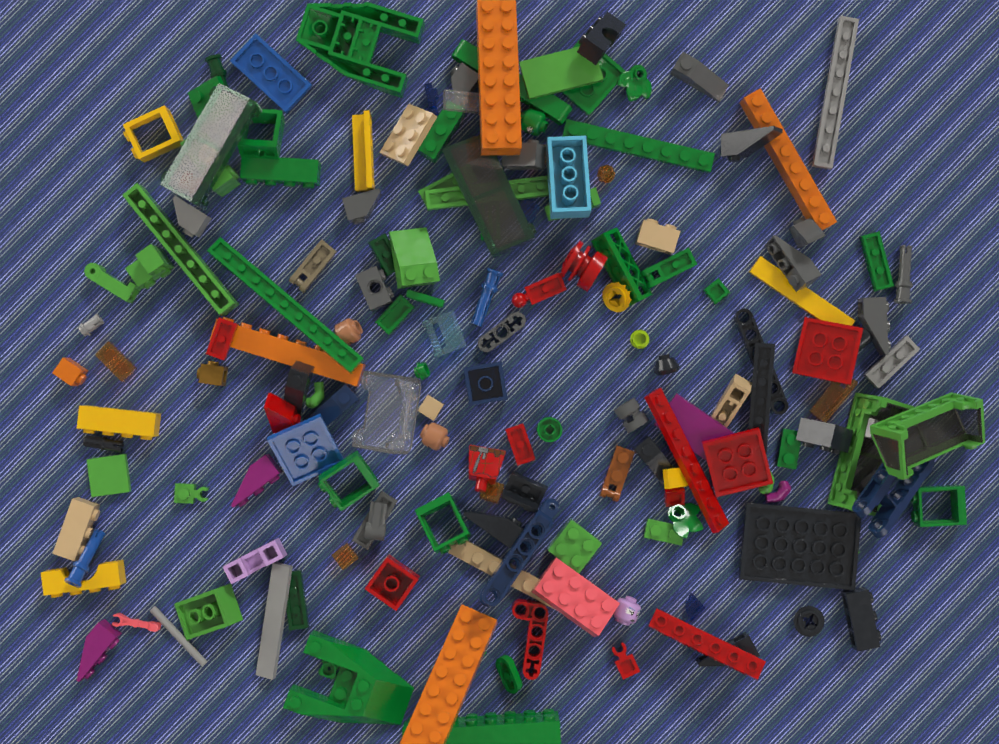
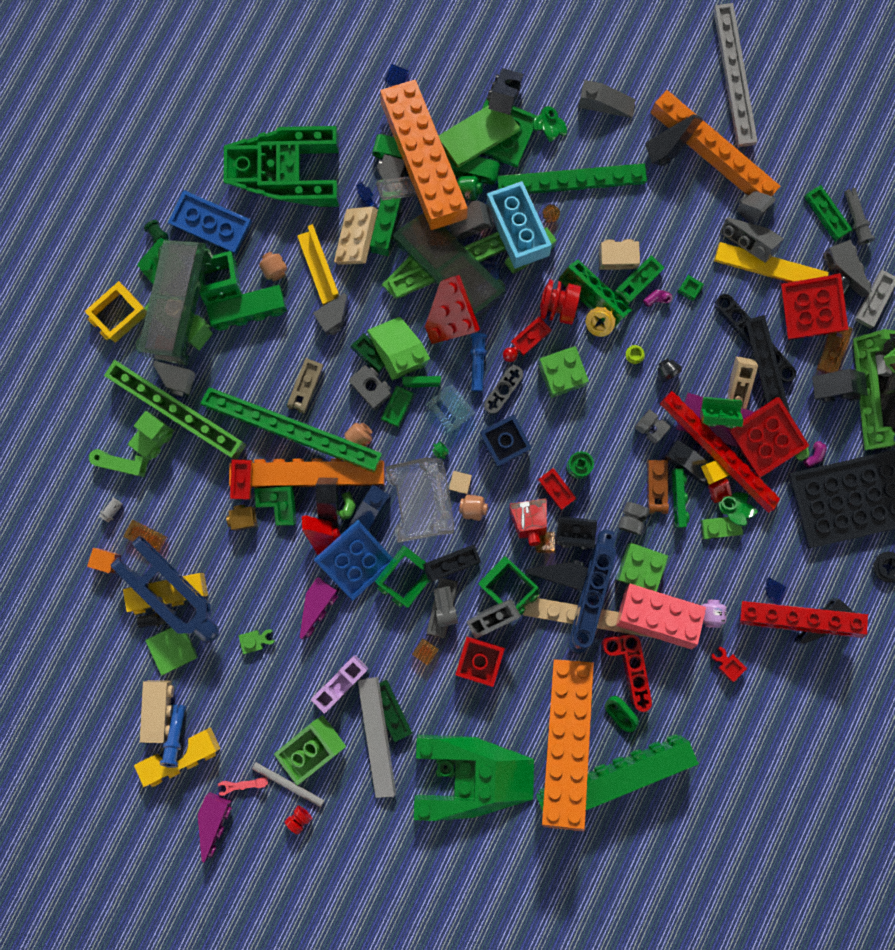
camera: 15 degrees left, 5 degrees down
green plate [776,428,801,470] -> none
none -> dark blue piece [111,536,219,643]
none -> green plate [254,486,296,526]
none -> nougat head [259,252,287,282]
none -> red wheel [284,805,313,835]
none -> black tile [422,544,481,582]
none -> red plate [425,275,480,344]
none -> dark grey slope [466,599,521,639]
none -> bright green brick [538,346,589,398]
none -> dark grey wheel [617,502,650,536]
none -> magenta arm [643,290,673,307]
none -> green plate [671,469,689,528]
none -> green bracket [700,397,744,428]

